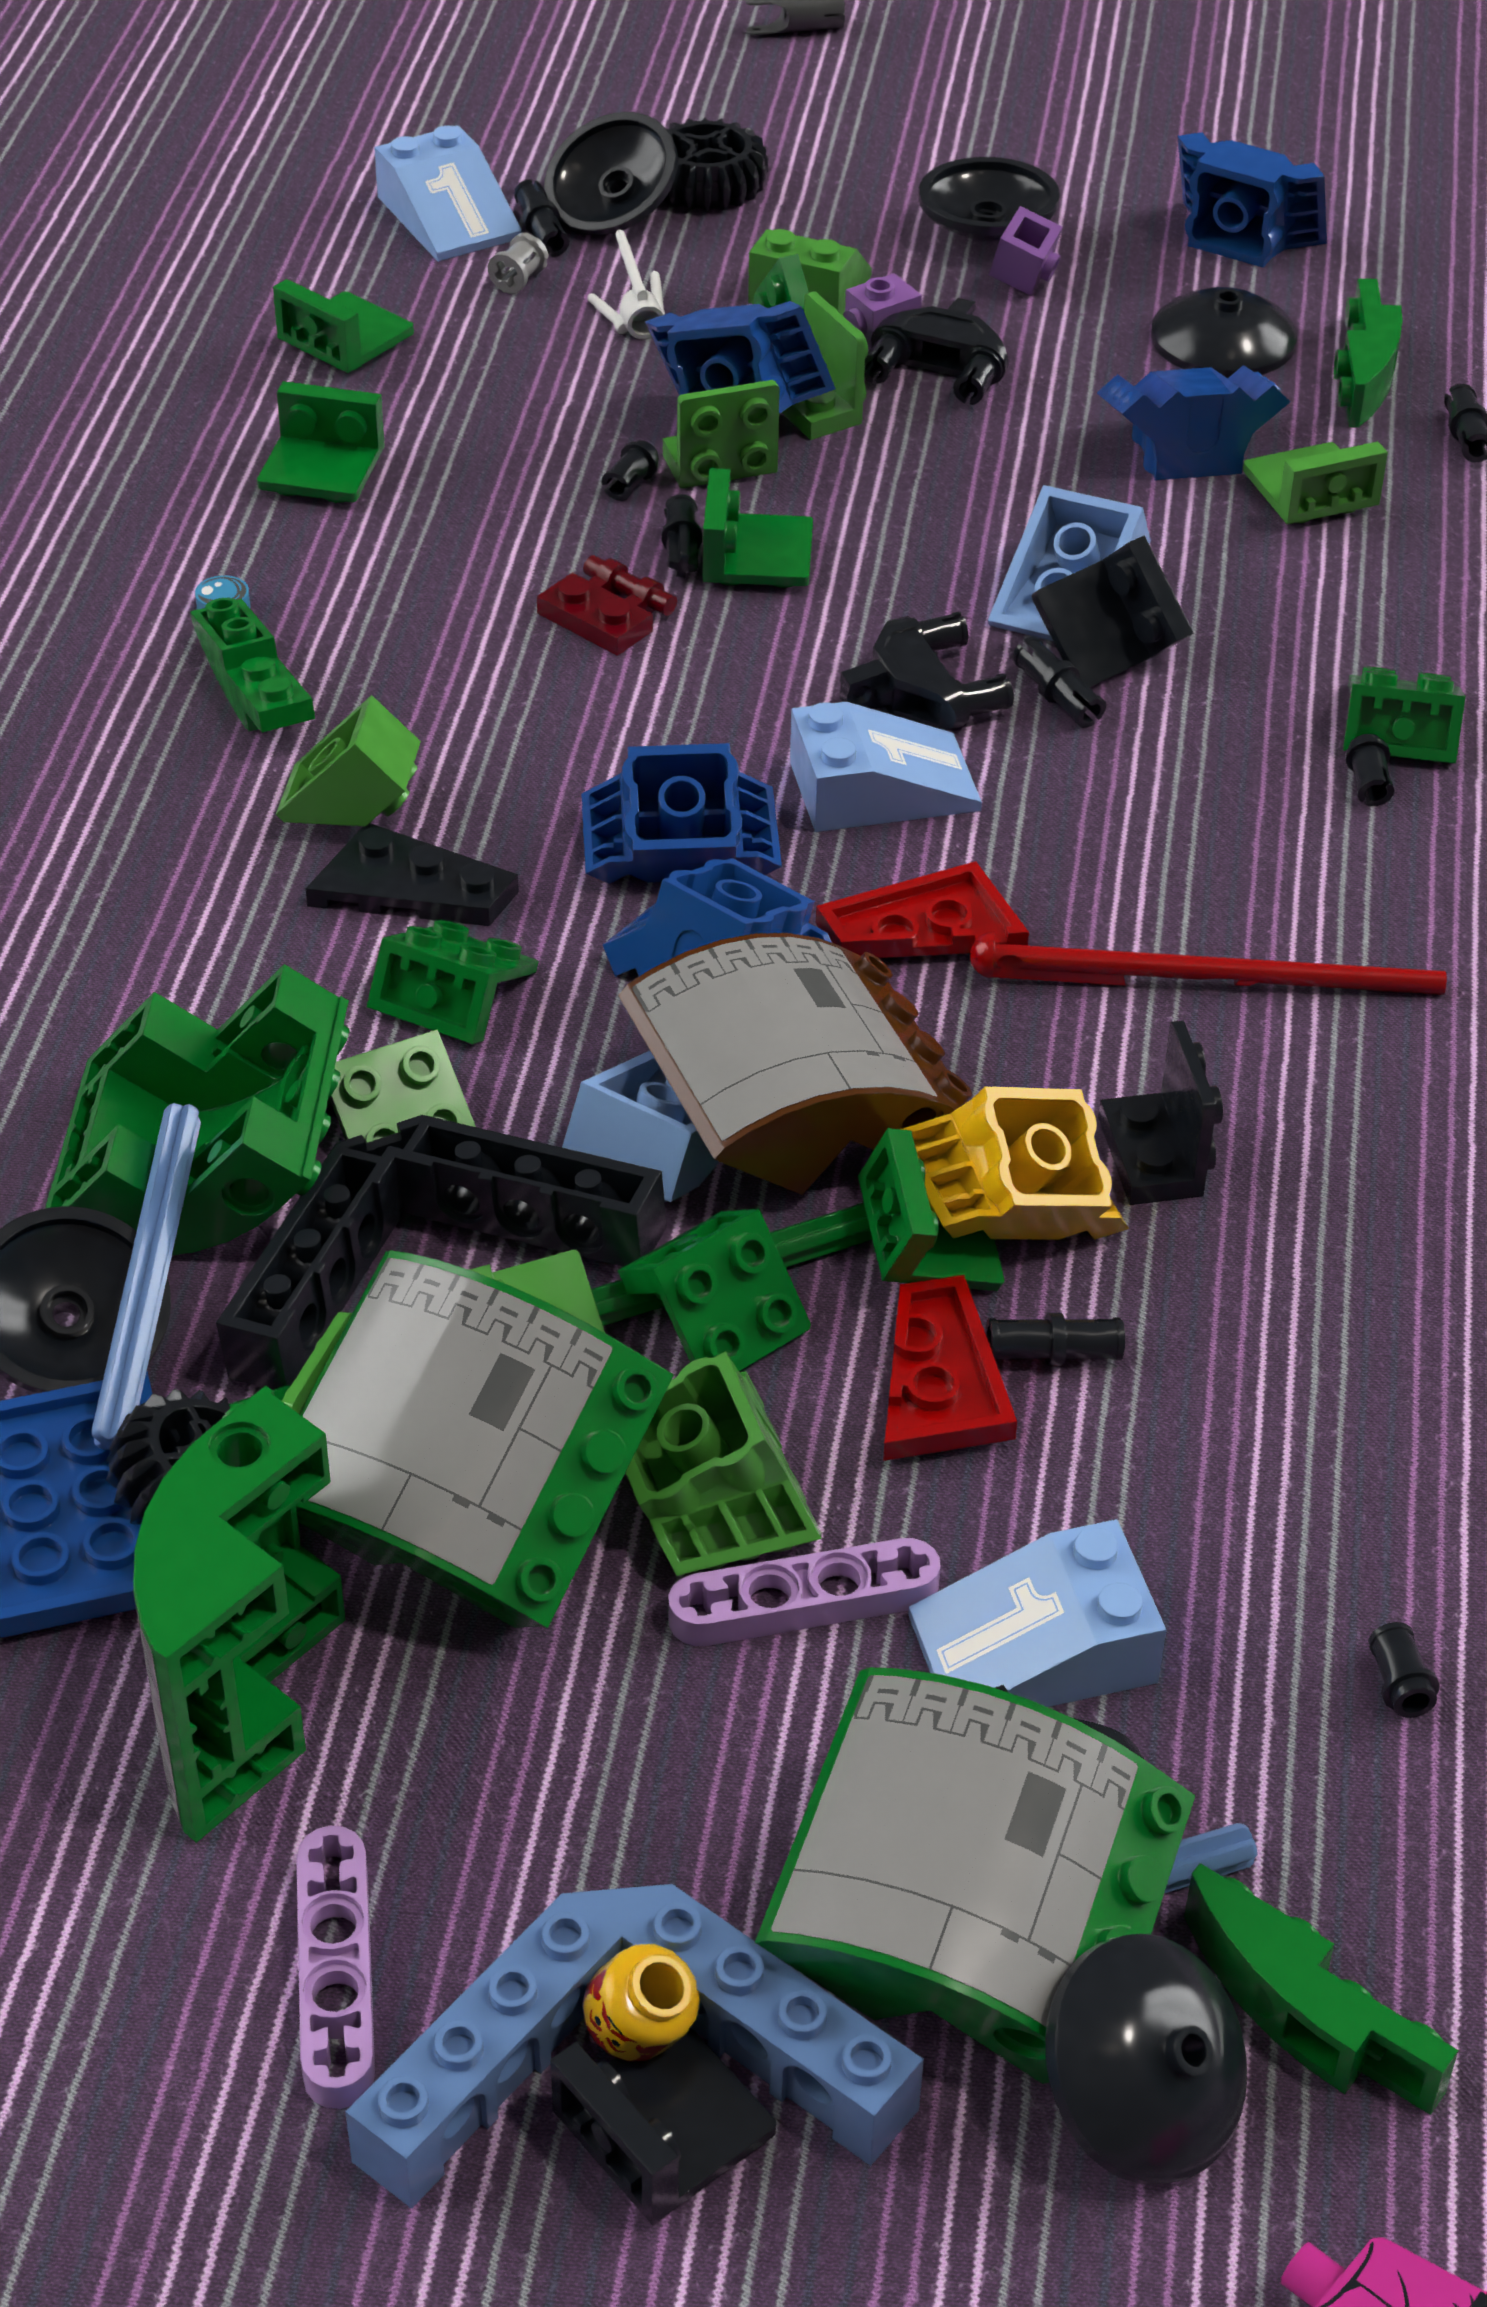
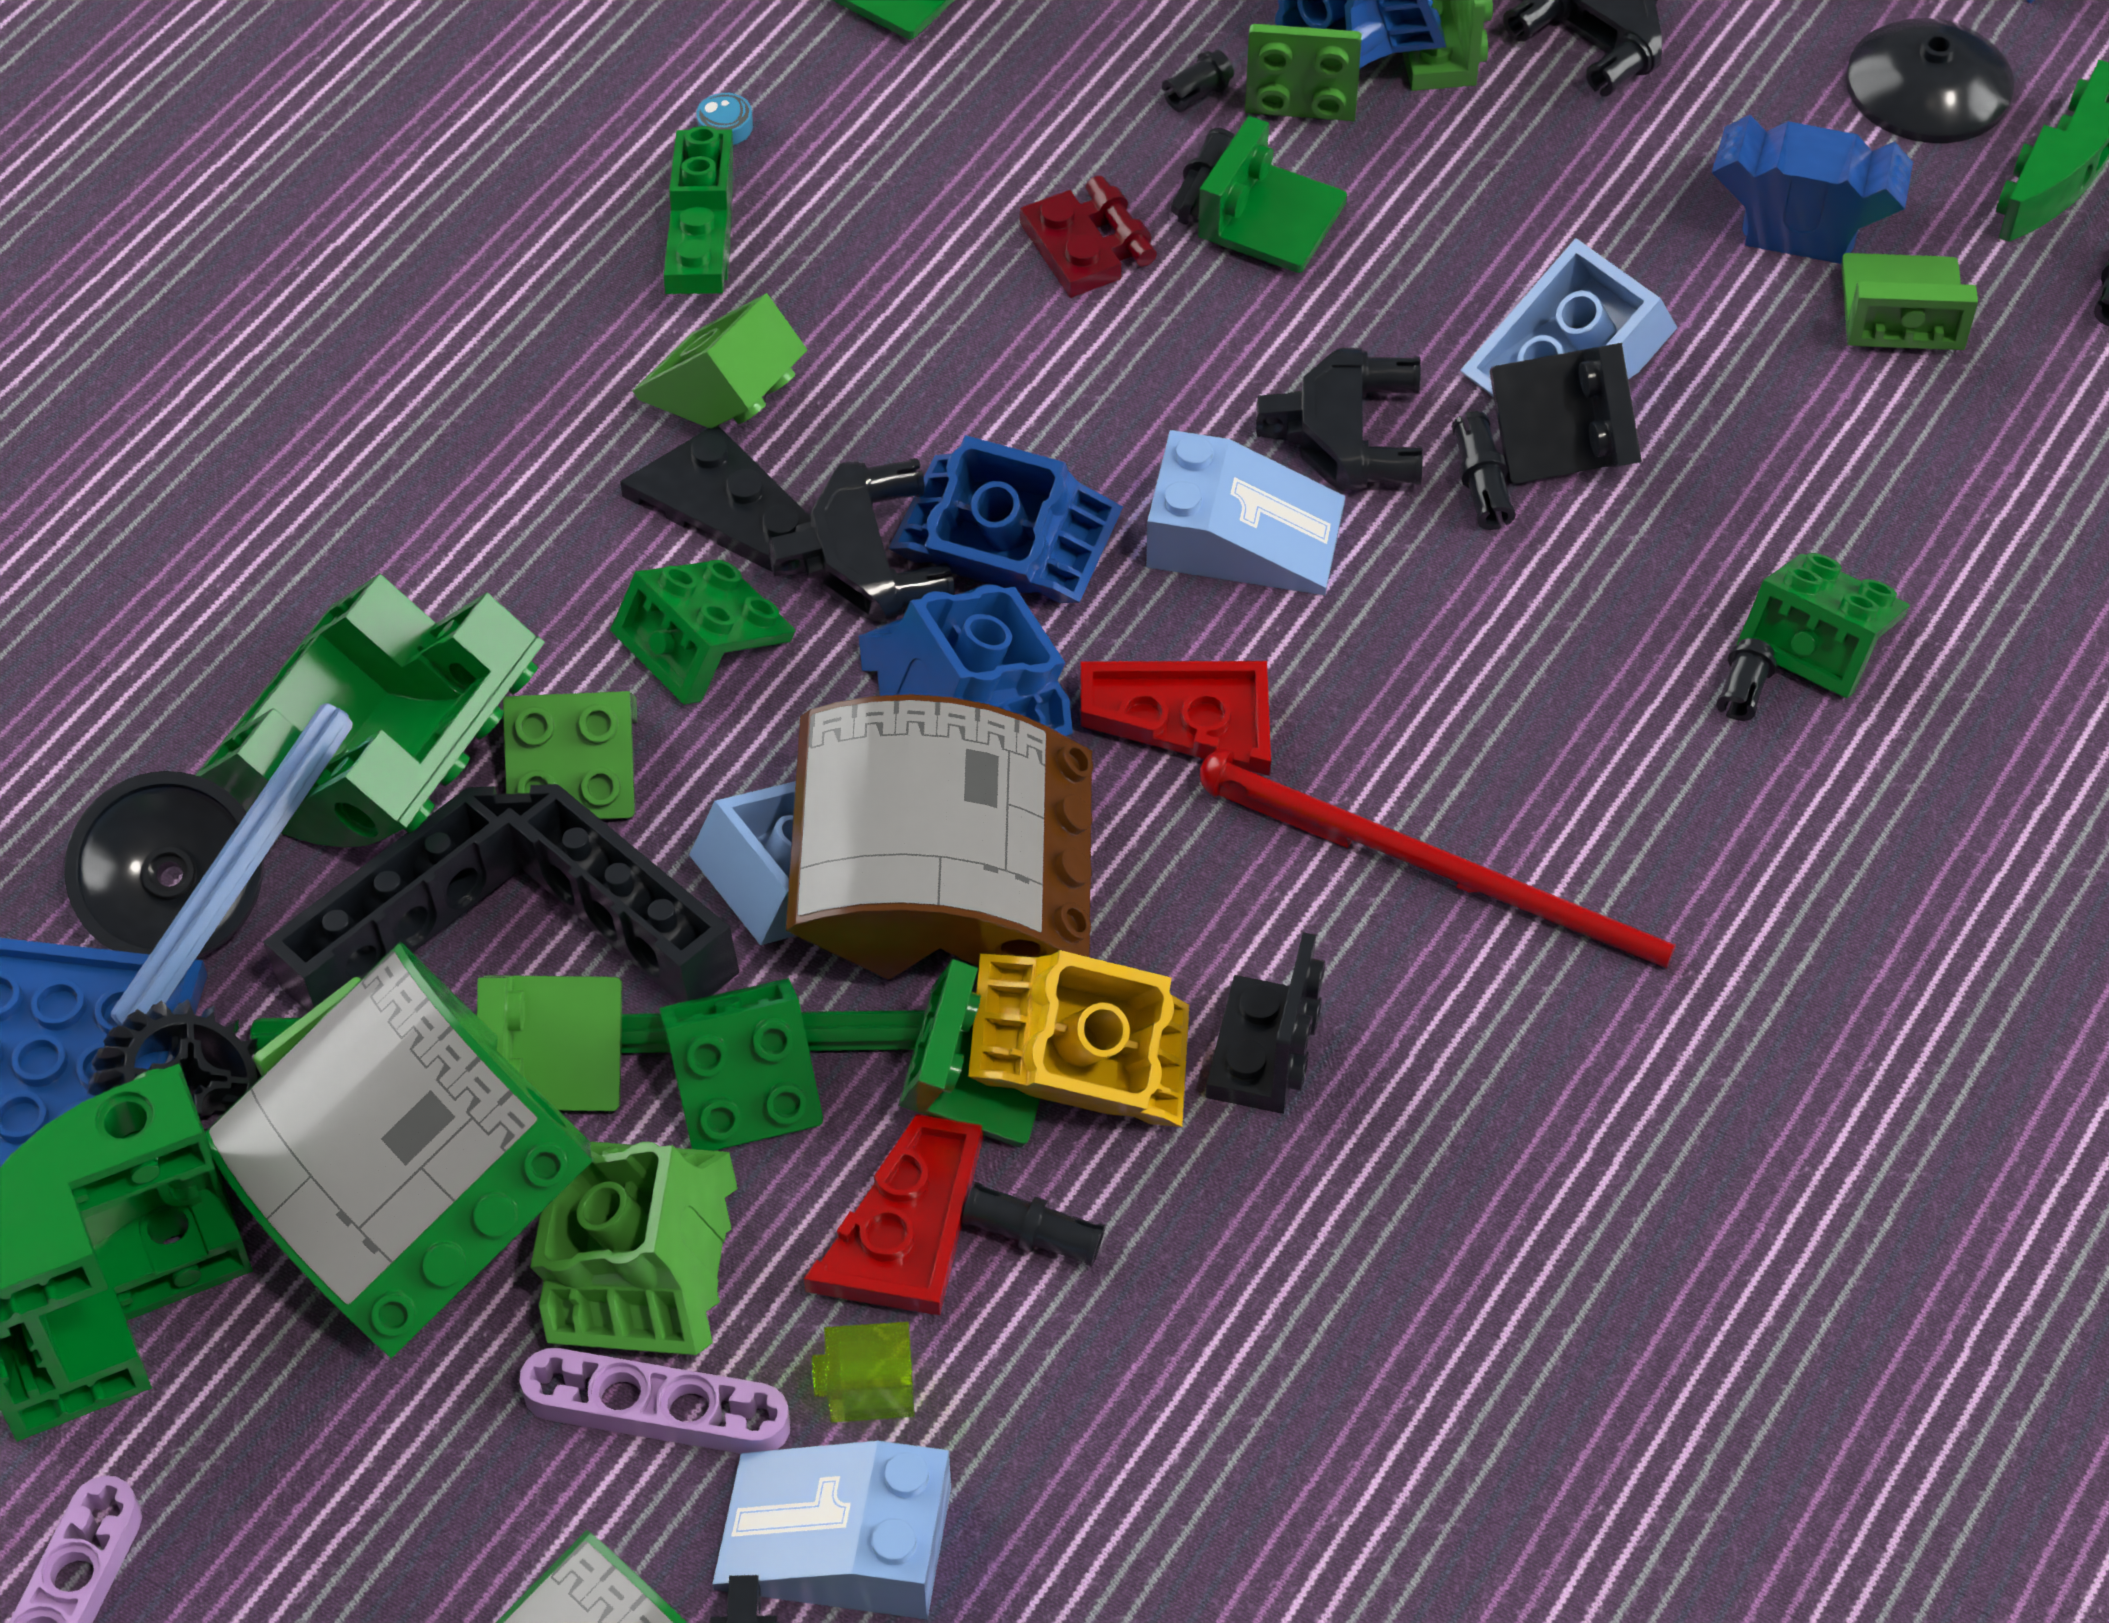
camera: 25 degrees right, 10 degrees up
none -> black connector [768,458,955,622]
none -> clear neon green brick [812,1321,915,1423]

